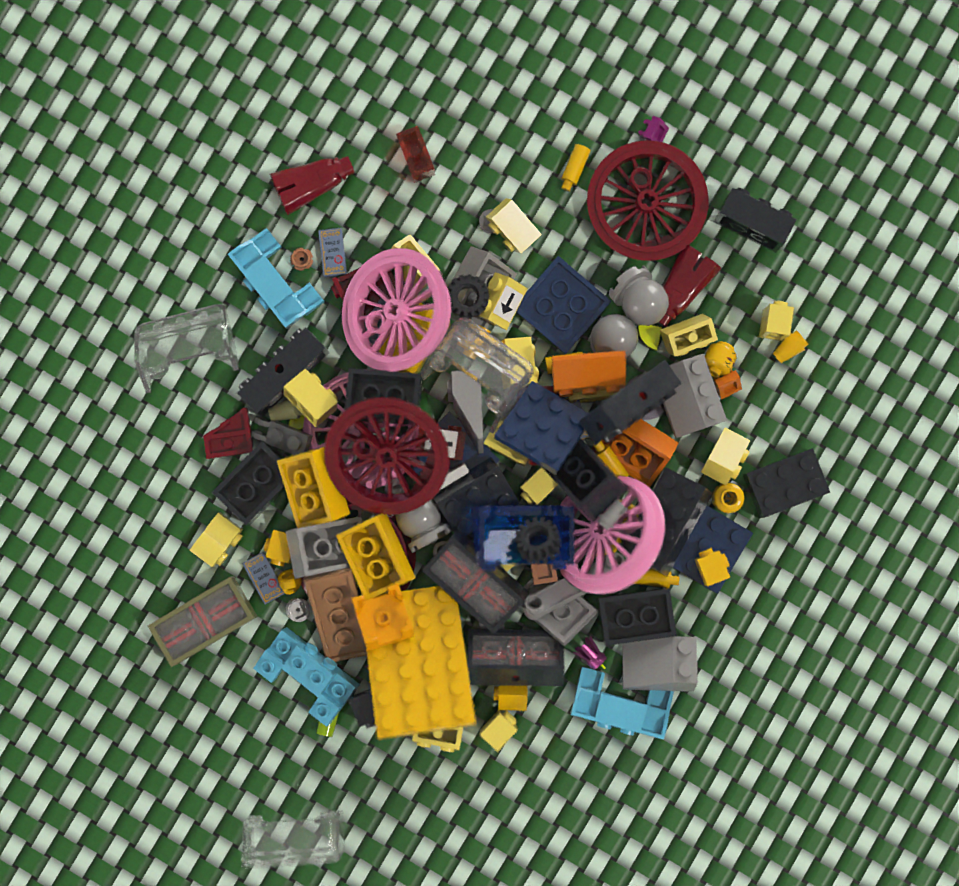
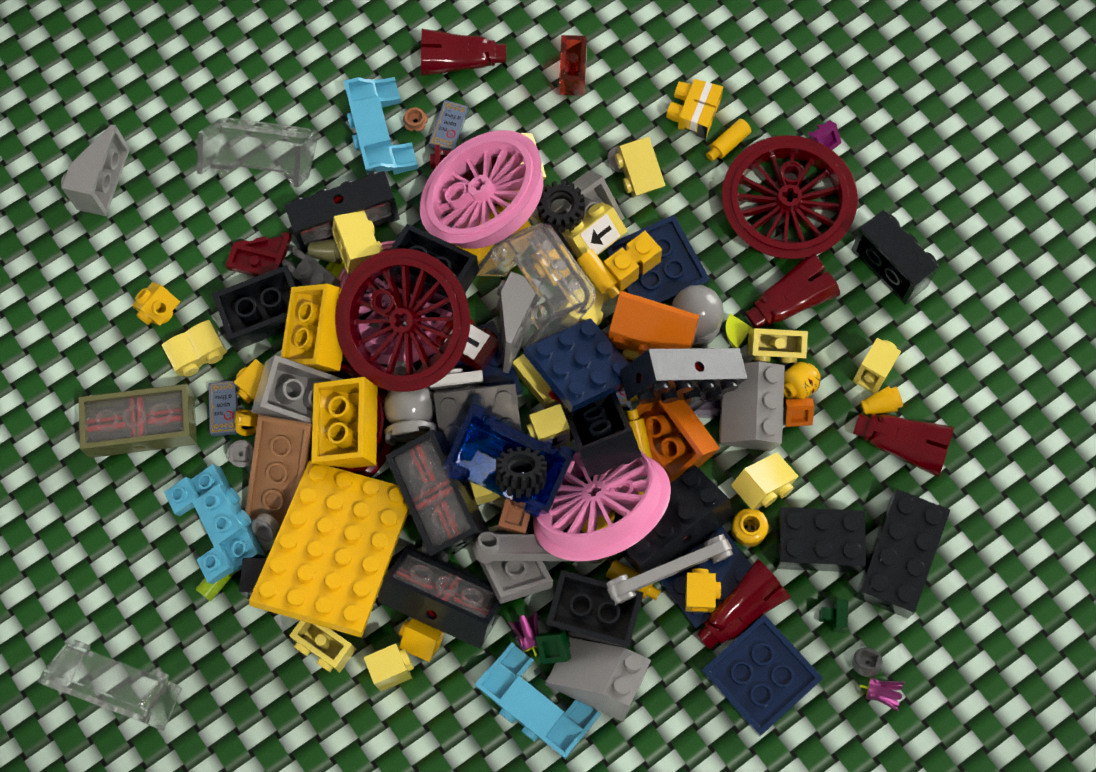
camera: 25 degrees right, 15 degrees down
light orange panel [352,584,414,651] -> none
light grey pin [597,499,628,531] -> none
light grey tile [609,266,669,326] -> none
none -> light grey slope [61,125,130,216]
none -> yellow brick [132,282,180,326]
none -> light grey tile [251,514,280,542]
none -> dark green tile [535,631,571,664]
none -> yellow cylinder [577,248,620,299]
none -> yellow piece [604,231,662,292]
none -> light grey piece [606,534,734,605]
none -> yellow hips [666,79,723,139]
none -> dark red piece [697,559,791,649]
none -> dark blue plate [701,614,823,737]
none -> dark green tile [819,599,848,633]
none -> dark grey tile [852,648,882,677]
none -> dark red piece [853,414,954,477]
none -> black brick [855,489,950,619]
none -> flat silver piece [859,677,905,711]

